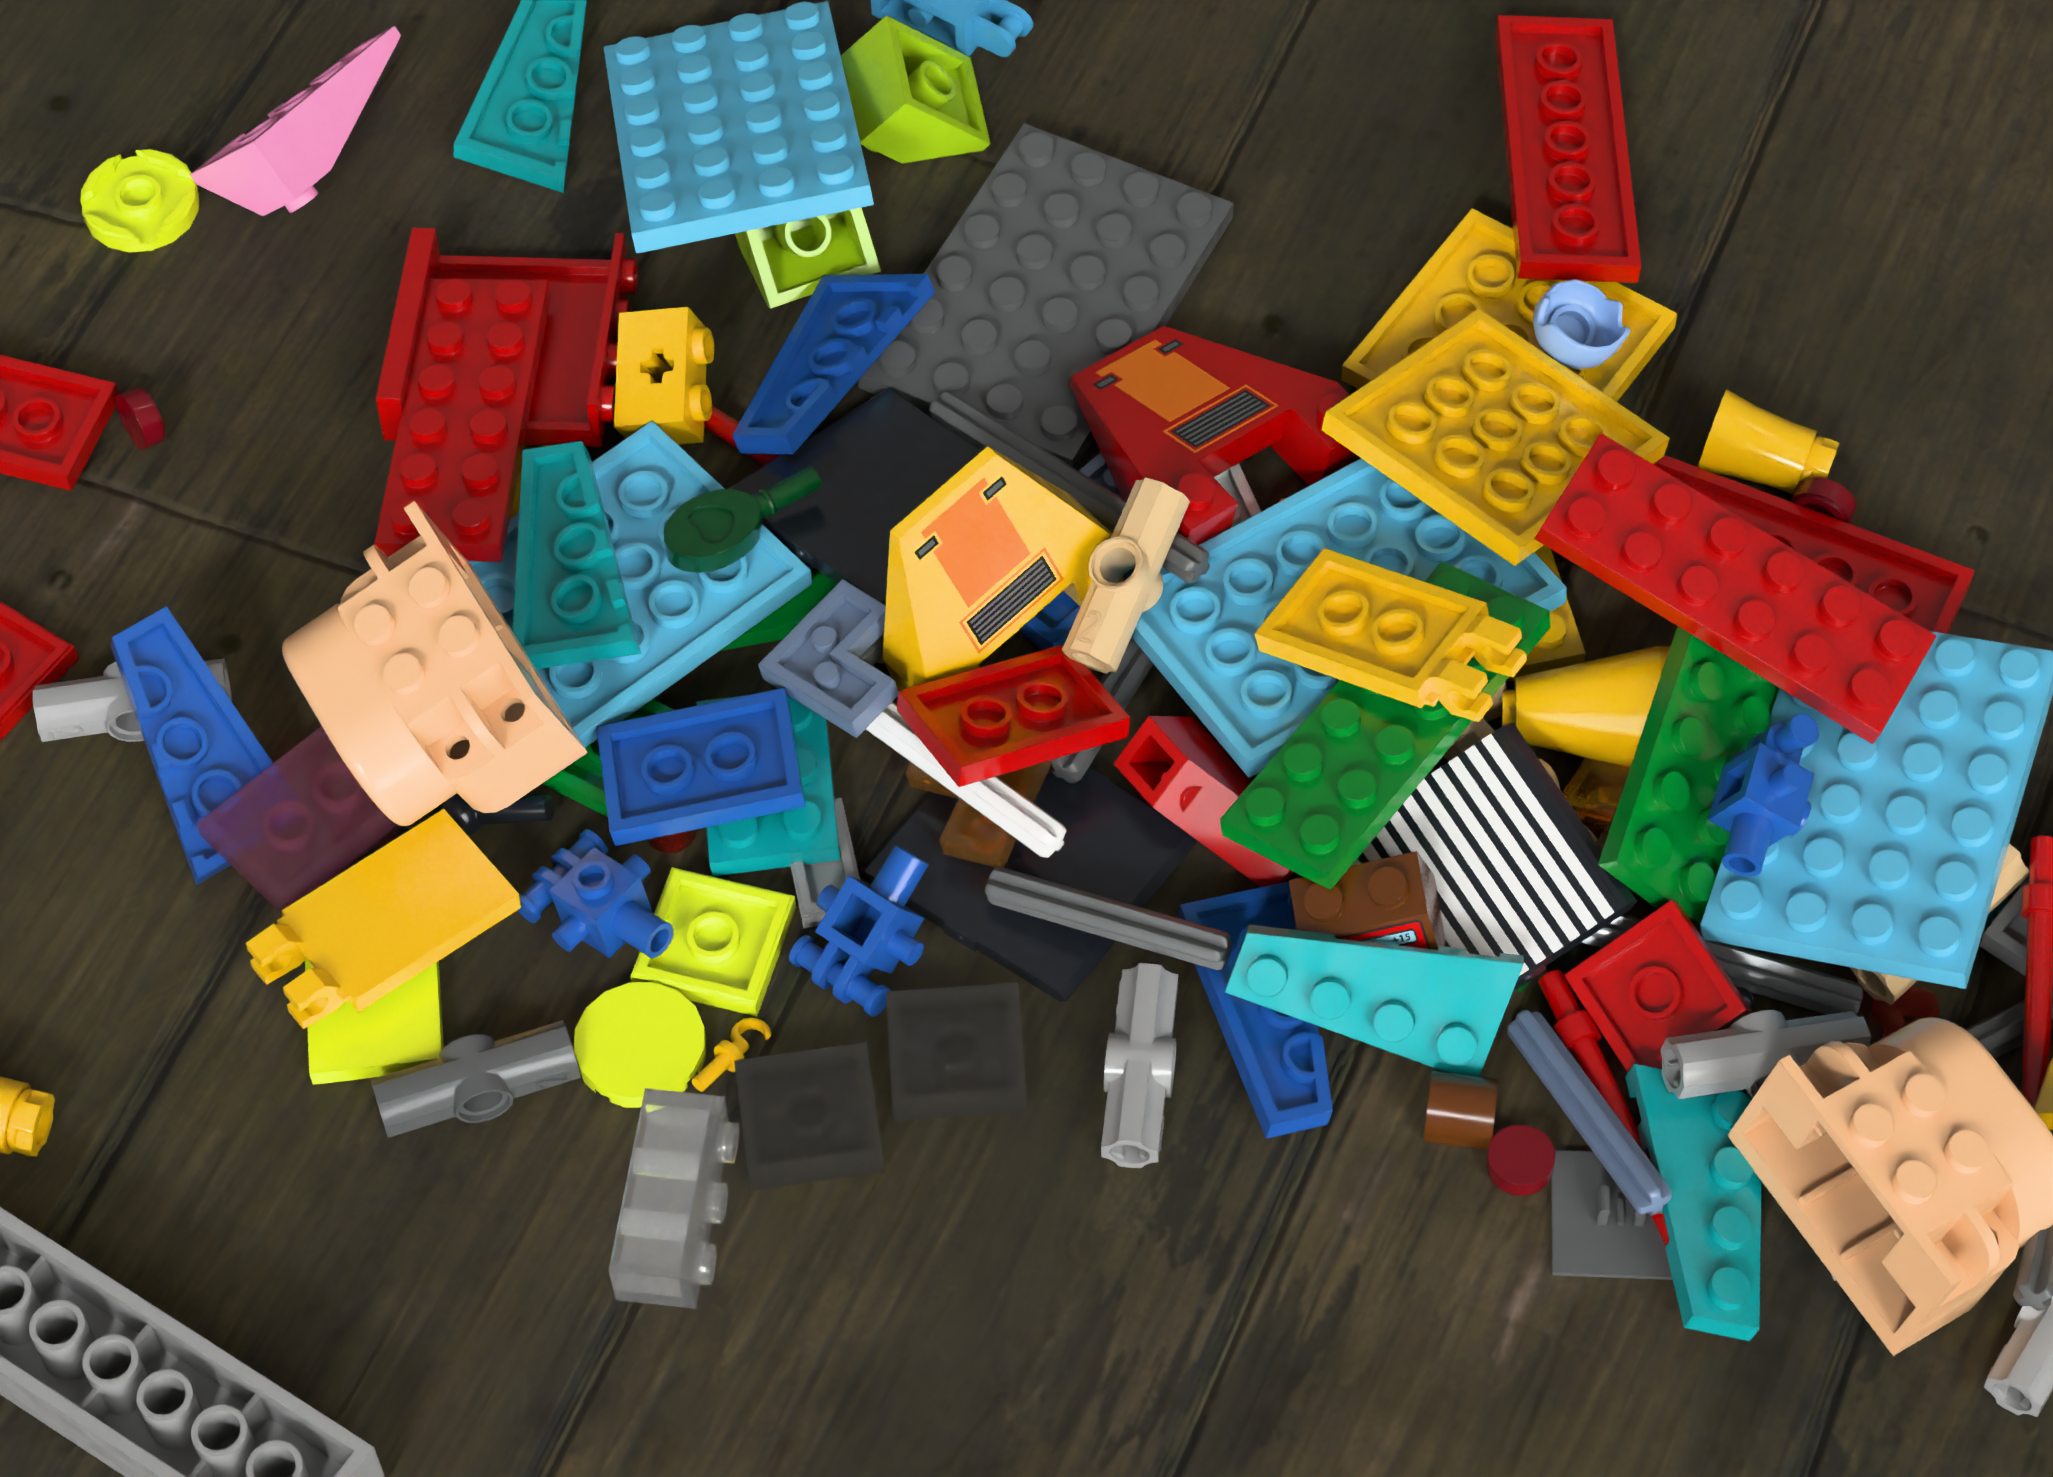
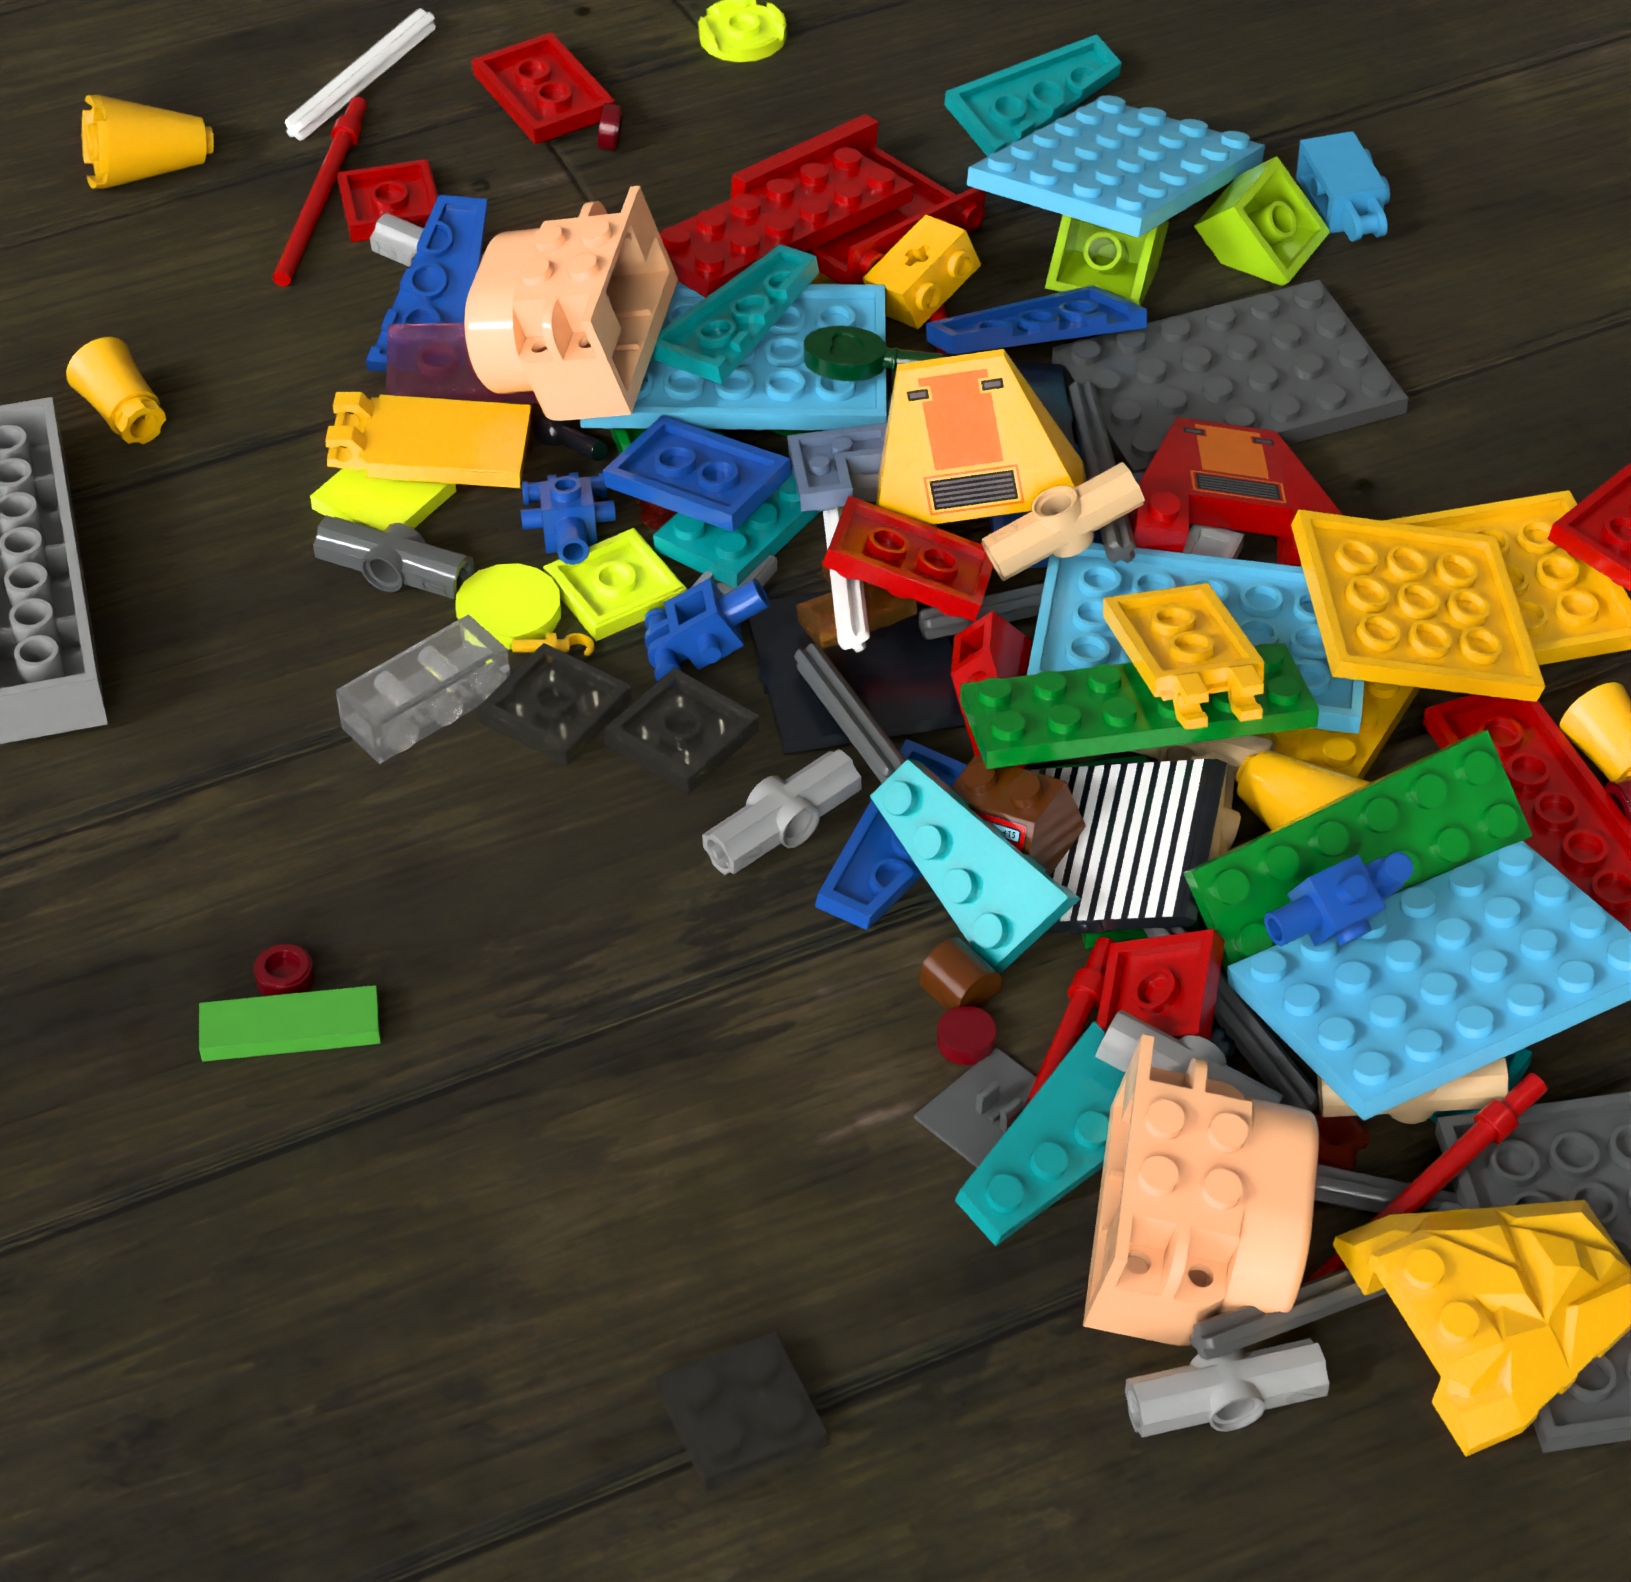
camera: 40 degrees right, 10 degrees down
bright pink wedge [190,26,401,216] -> none
sand blue axle [1507,1010,1672,1216] -> none
light blue hair [1533,279,1631,370] -> none
red plate [1534,433,1937,744] -> none

